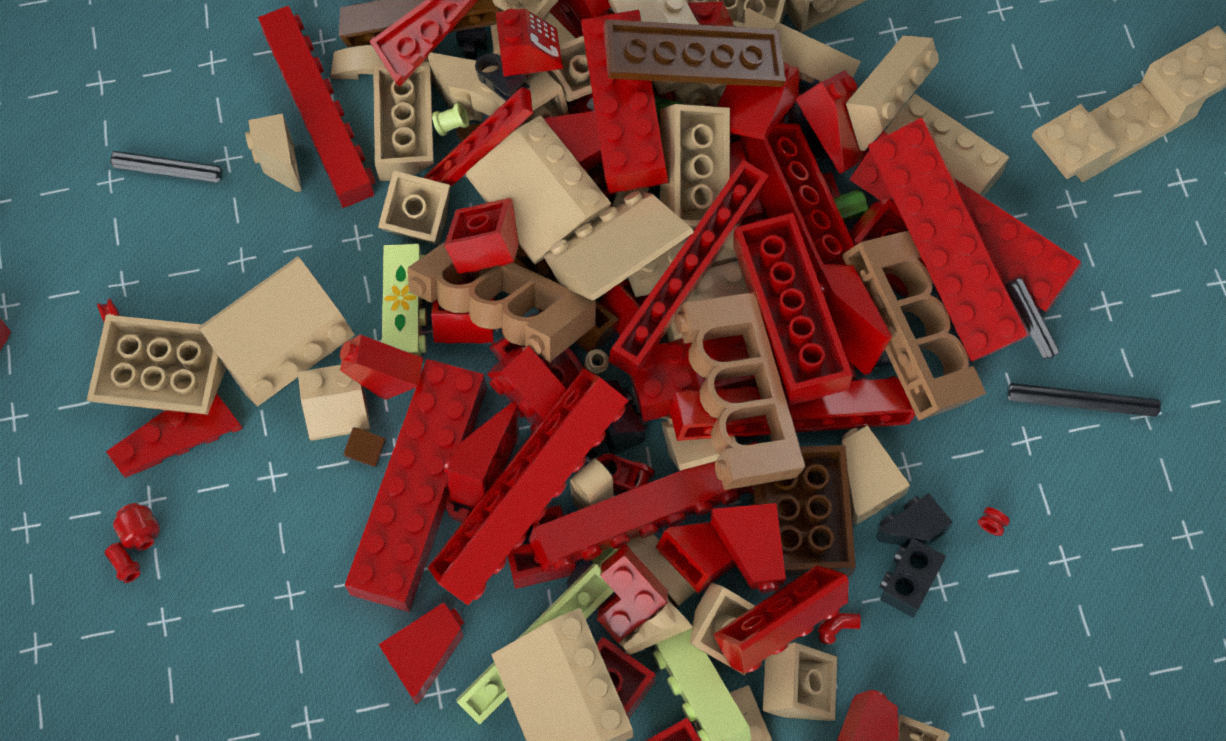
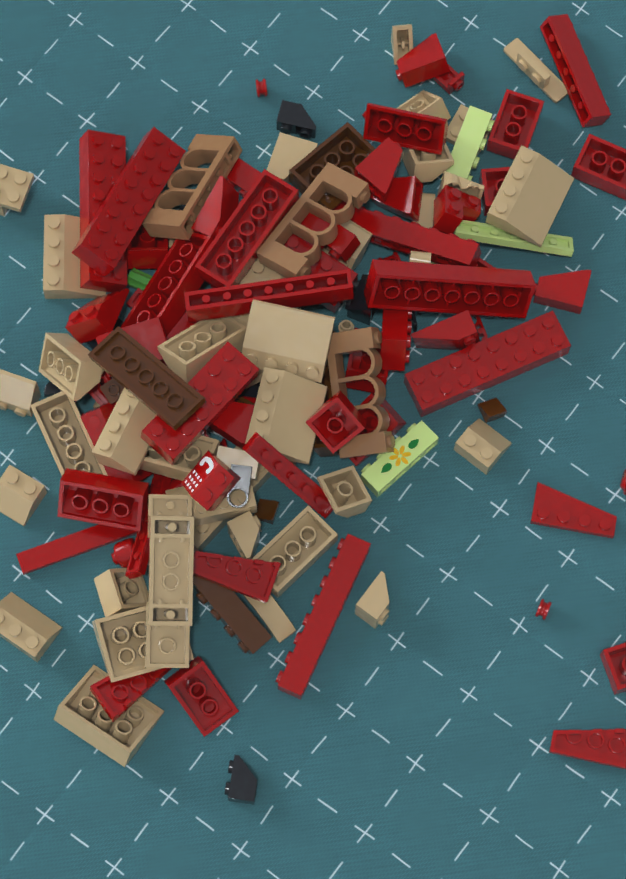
camera: 135 degrees left, 5 degrees up
tan slope [87,315,226,414] -> none
axle [110,151,222,182] -> none
tan slope [198,256,355,407] -> none
red slope [340,335,423,400] -> none
yellowish green bush [432,102,469,136] -> none
tan slope [846,35,939,151] -> none
black brick [879,538,946,618] -> none
axle [1006,277,1059,359] -> none
black axle [1007,383,1161,417] -> none

